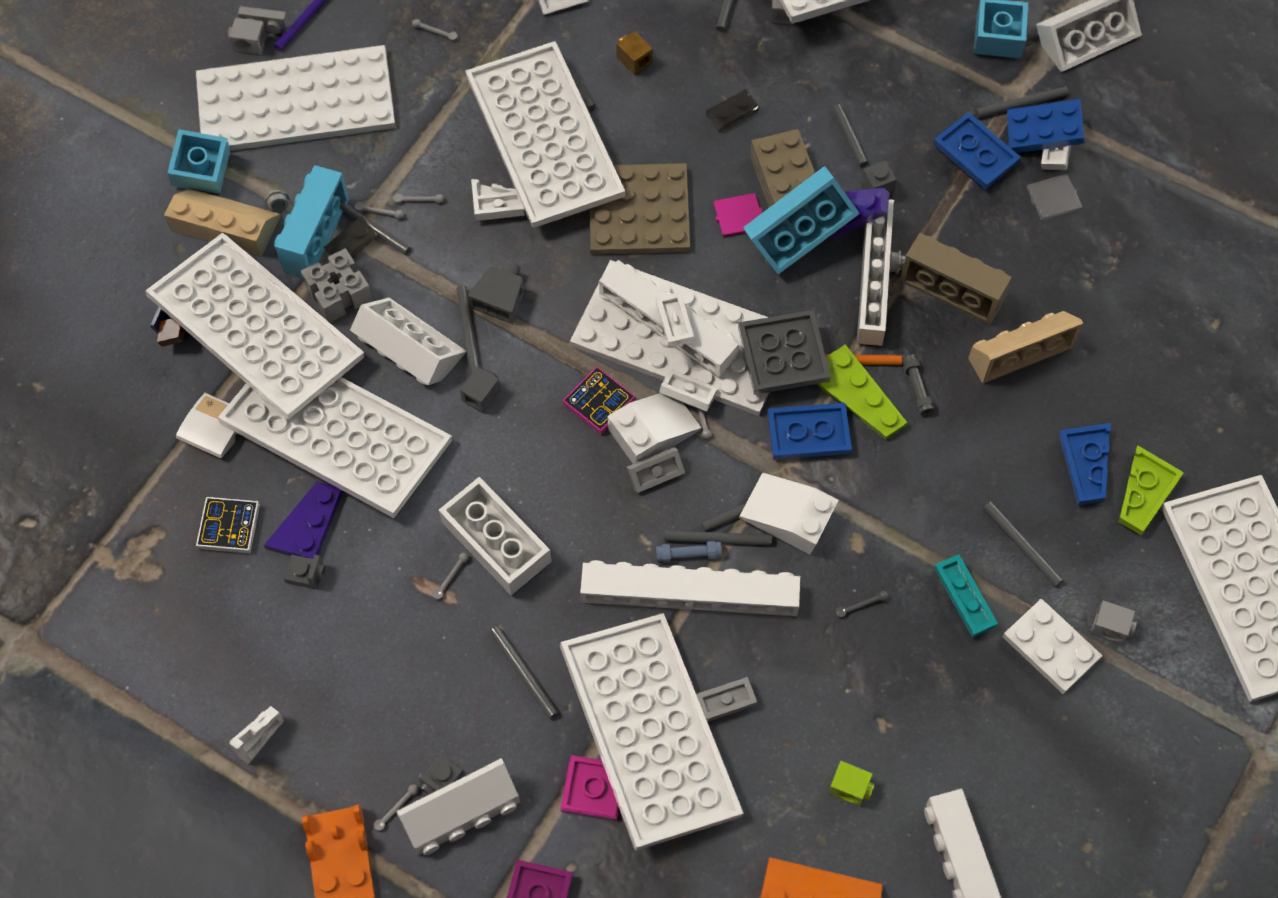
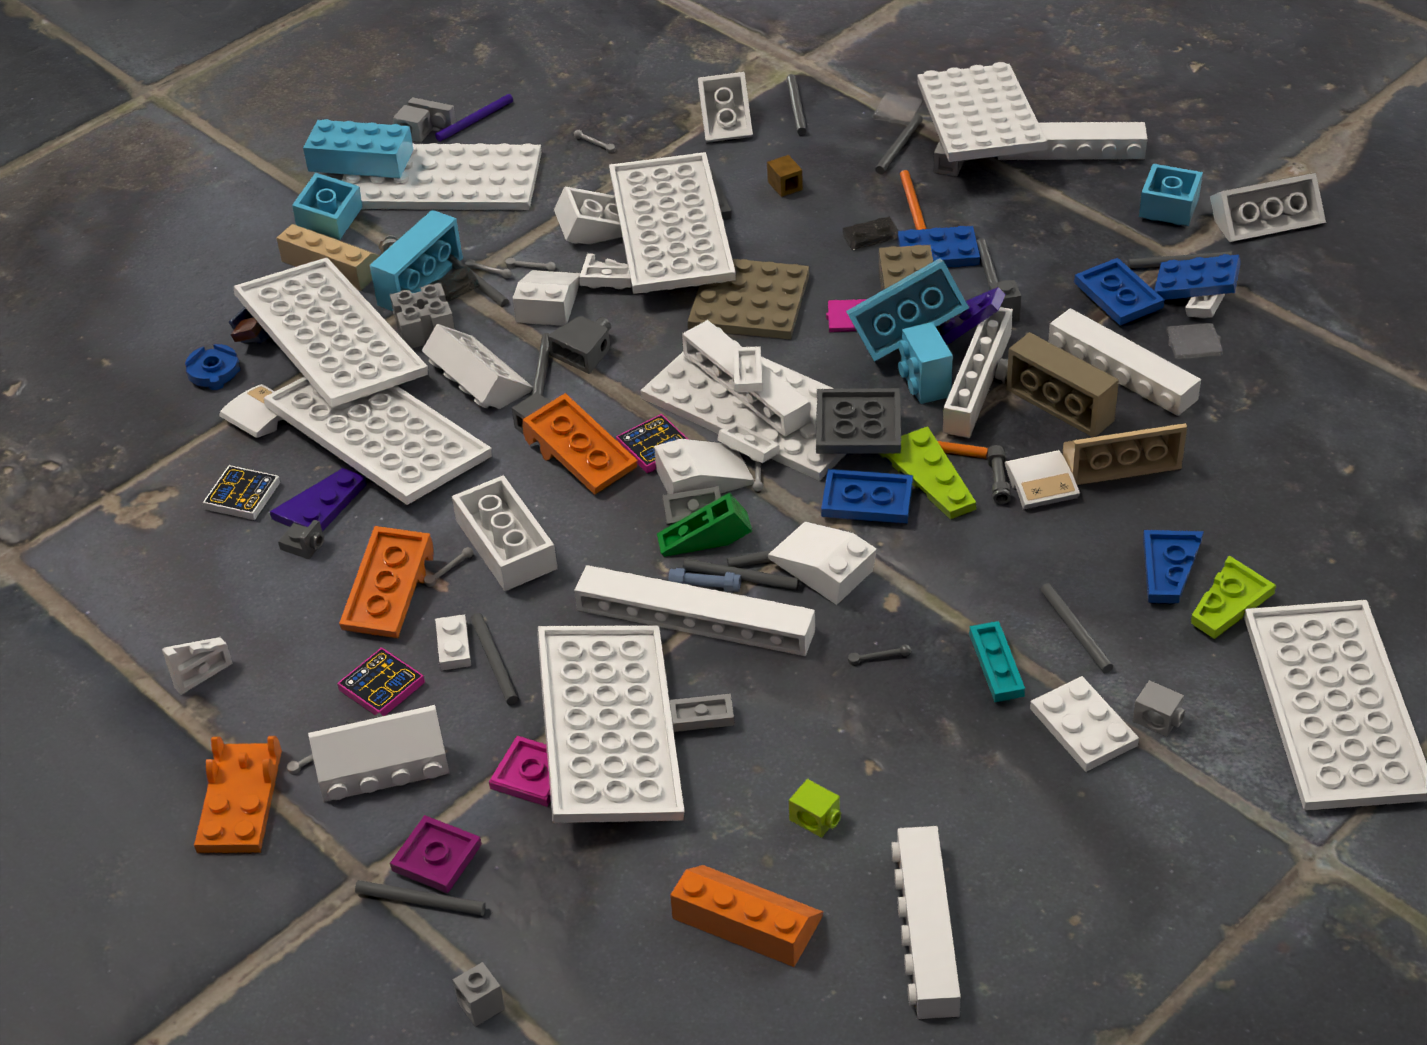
camera: 15 degrees right, 20 degrees down
none -> blue plate [185,344,241,390]
none -> medium azure brick [303,119,414,178]
none -> tile [337,647,425,716]
none -> orange hinge [339,526,434,638]
none -> white plate [435,614,471,671]
none -> white slope [513,270,581,326]
none -> orange hinge [523,393,638,495]
none -> white slope [554,187,622,244]
none -> green slope [657,492,752,557]
none -> blue plate [897,226,980,267]
none -> medium azure brick [898,322,953,404]
none -> orange bar [900,170,926,230]
none -> white slope [1005,450,1080,510]
none -> white brick [1048,308,1201,416]

